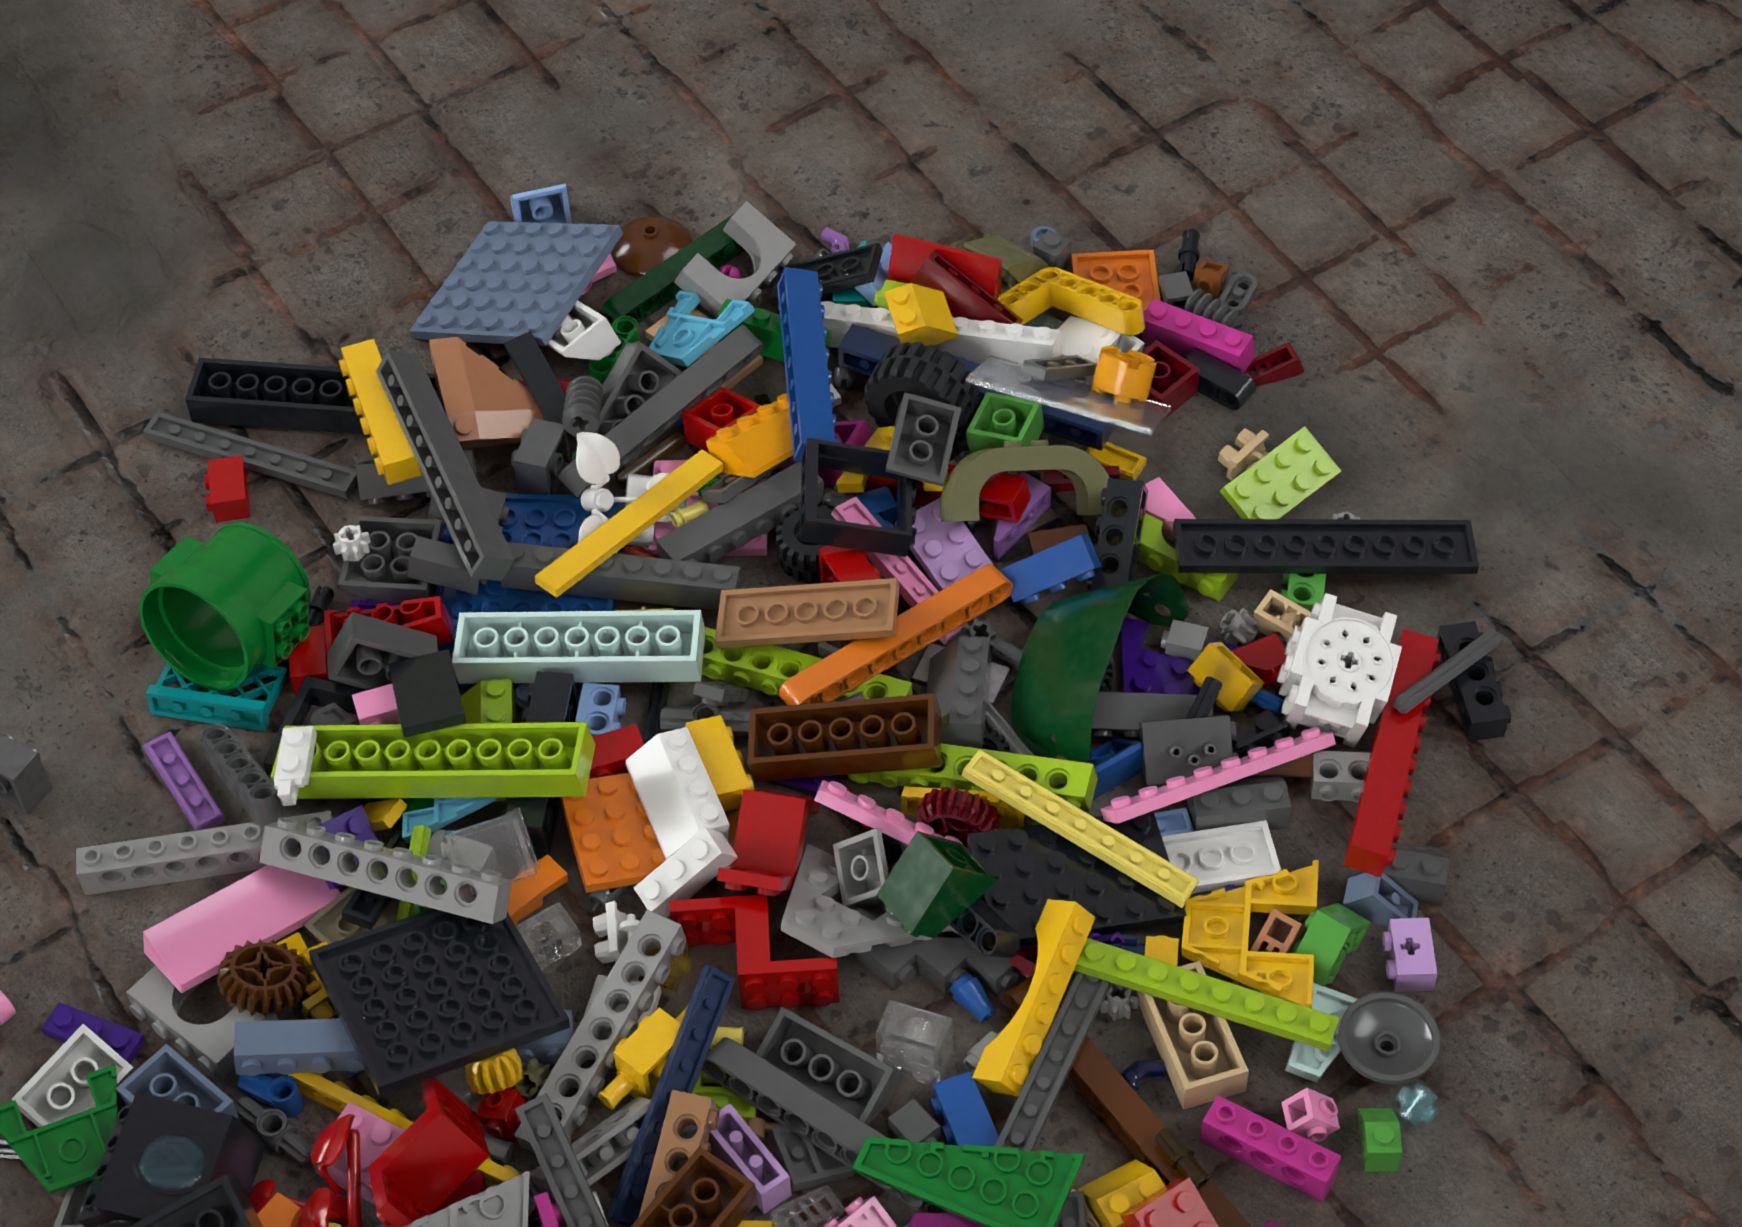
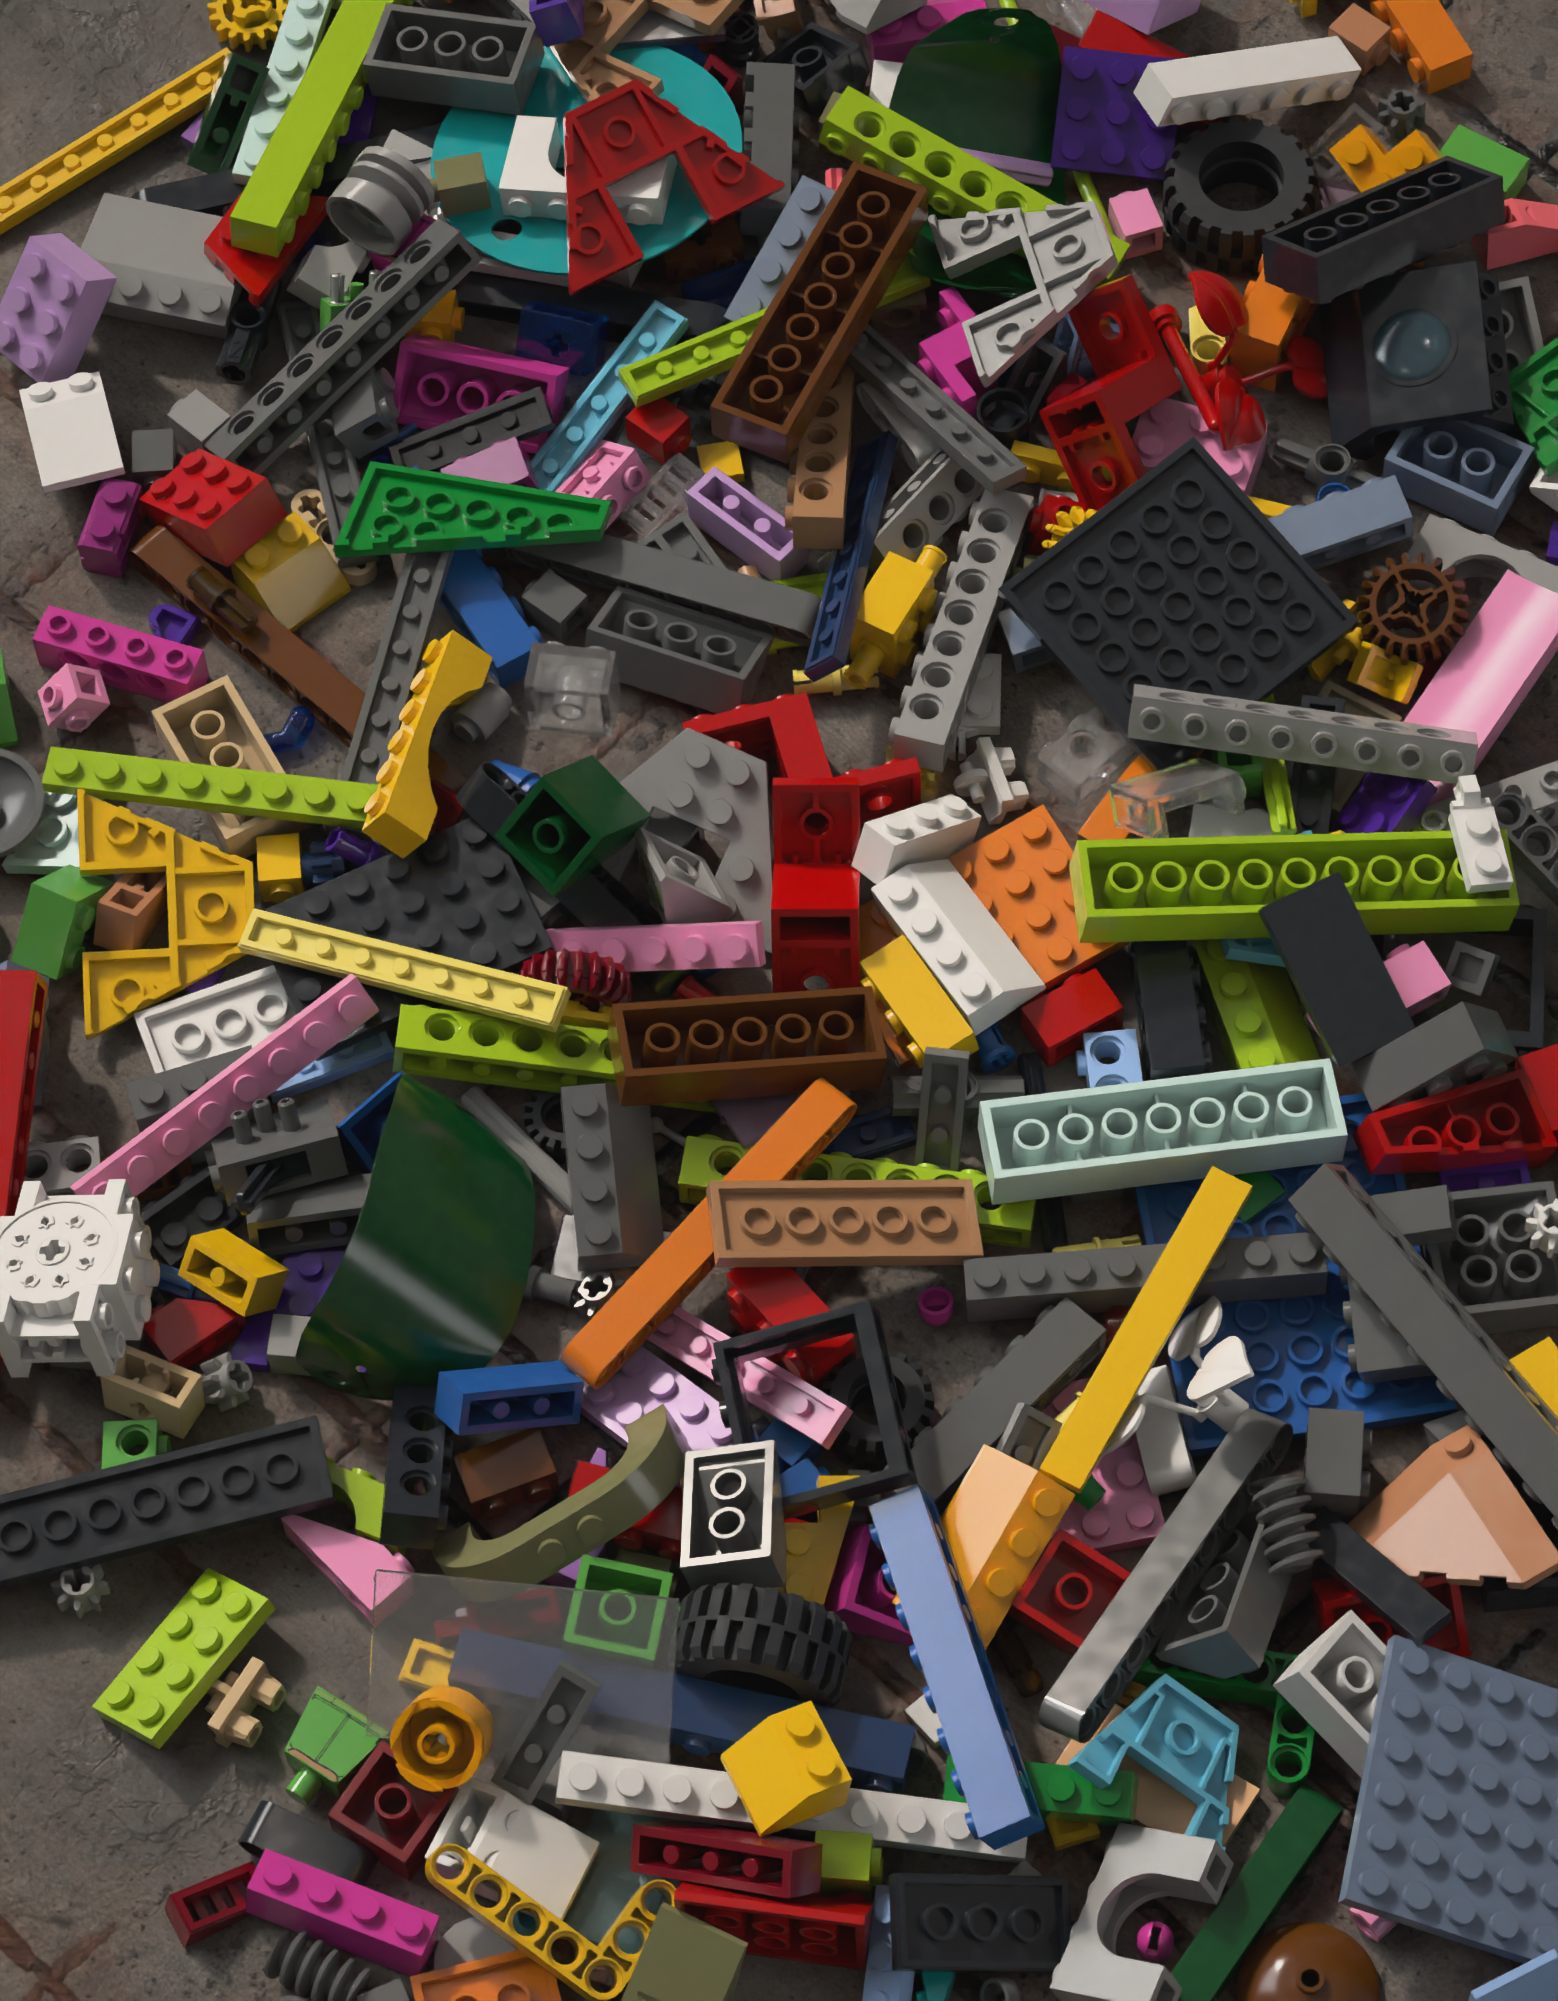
camera: 170 degrees right, 10 degrees up
none -> dark purple tile [149,604,202,646]
none -> bright green torso [285,1686,390,1806]

